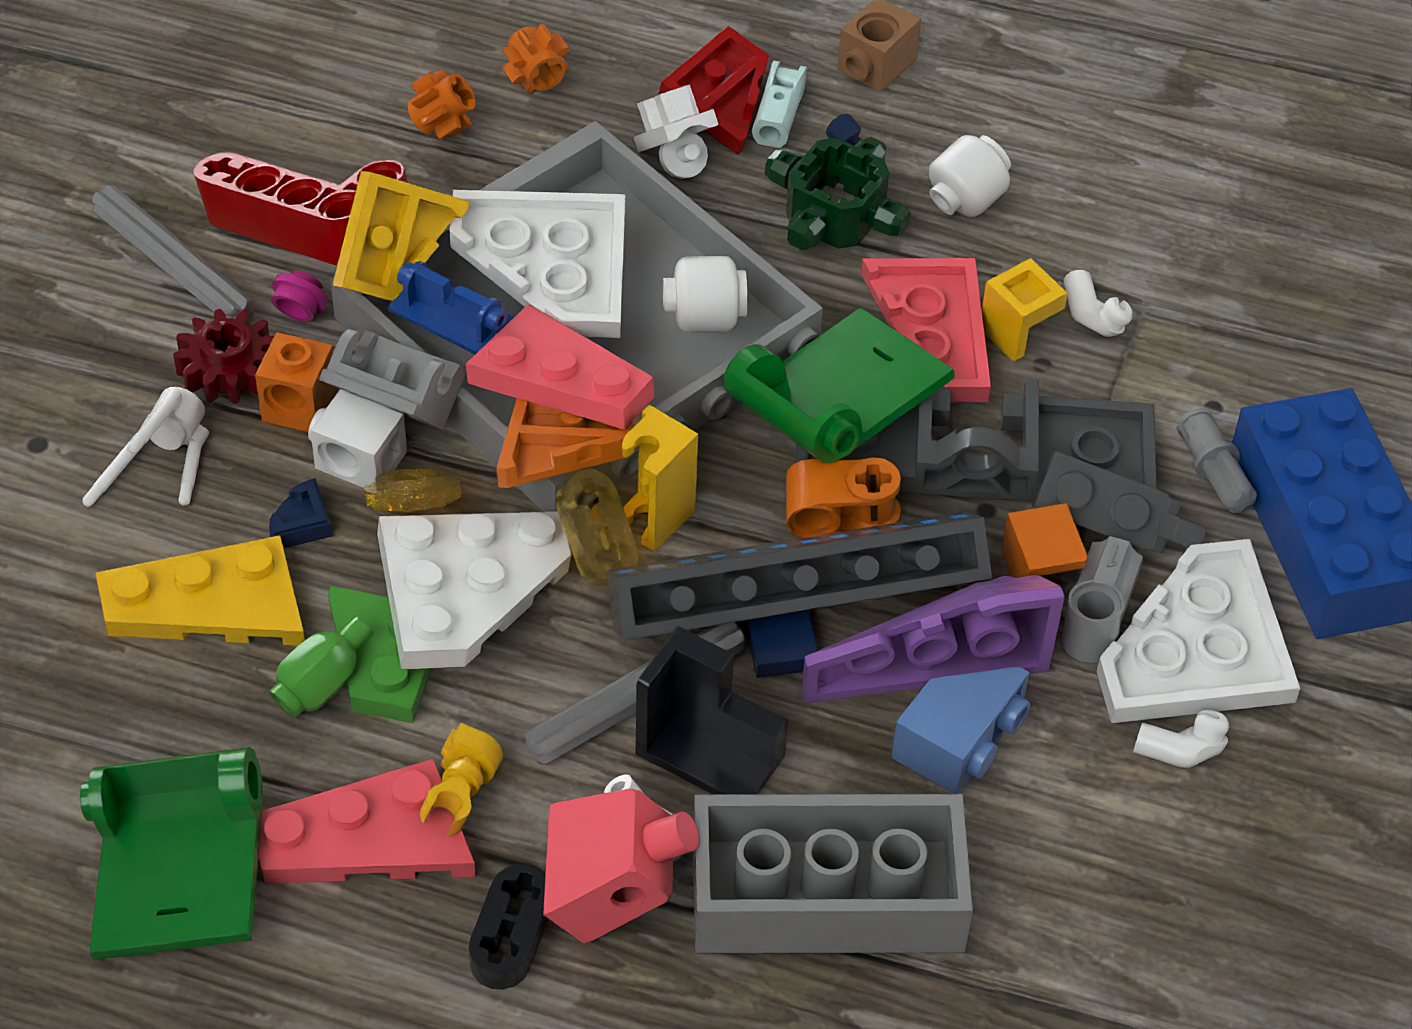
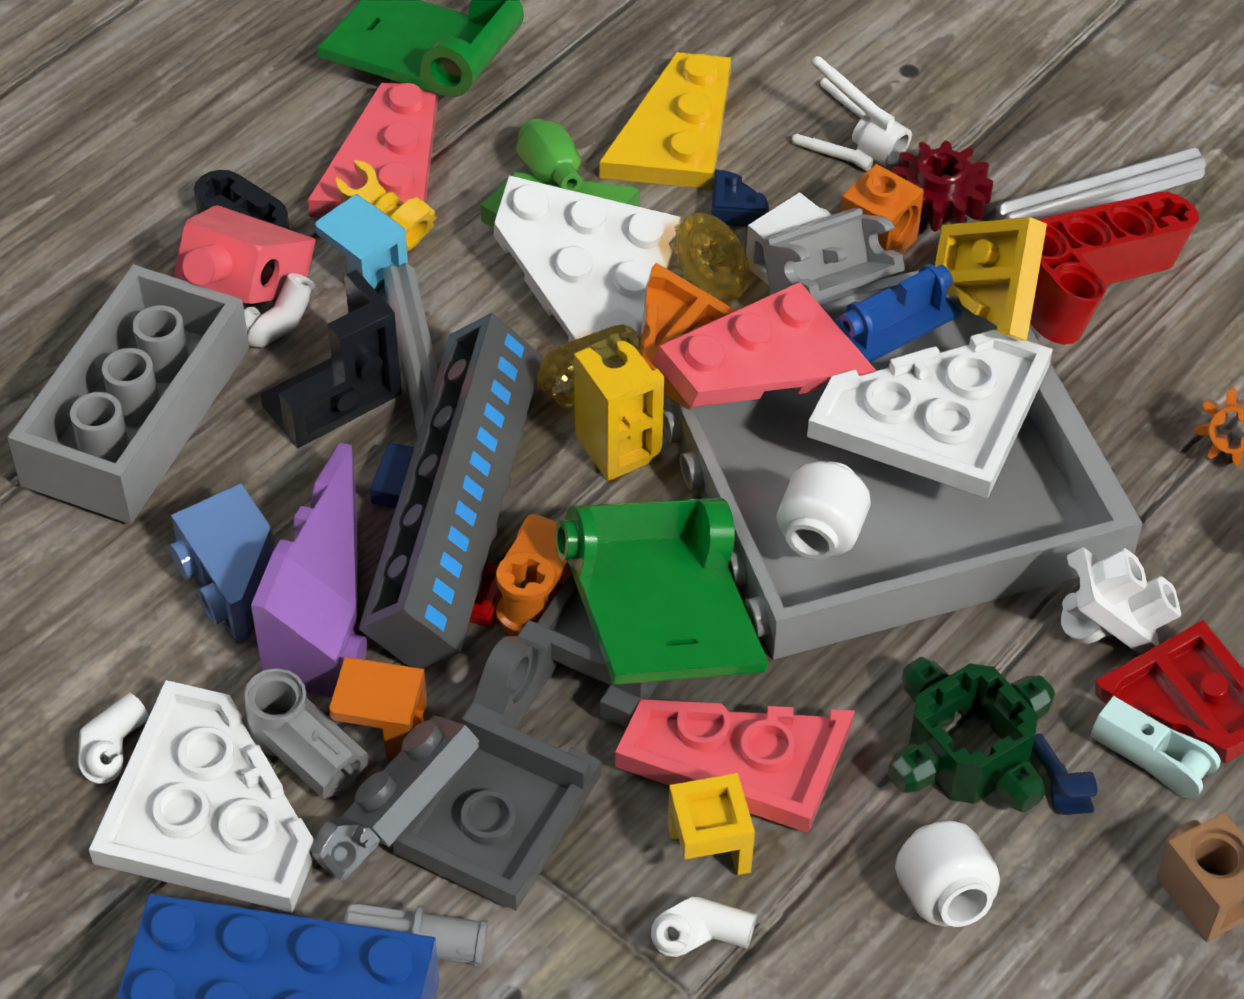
camera: 115 degrees right, 0 degrees up
none -> medium azure panel [315,194,408,292]

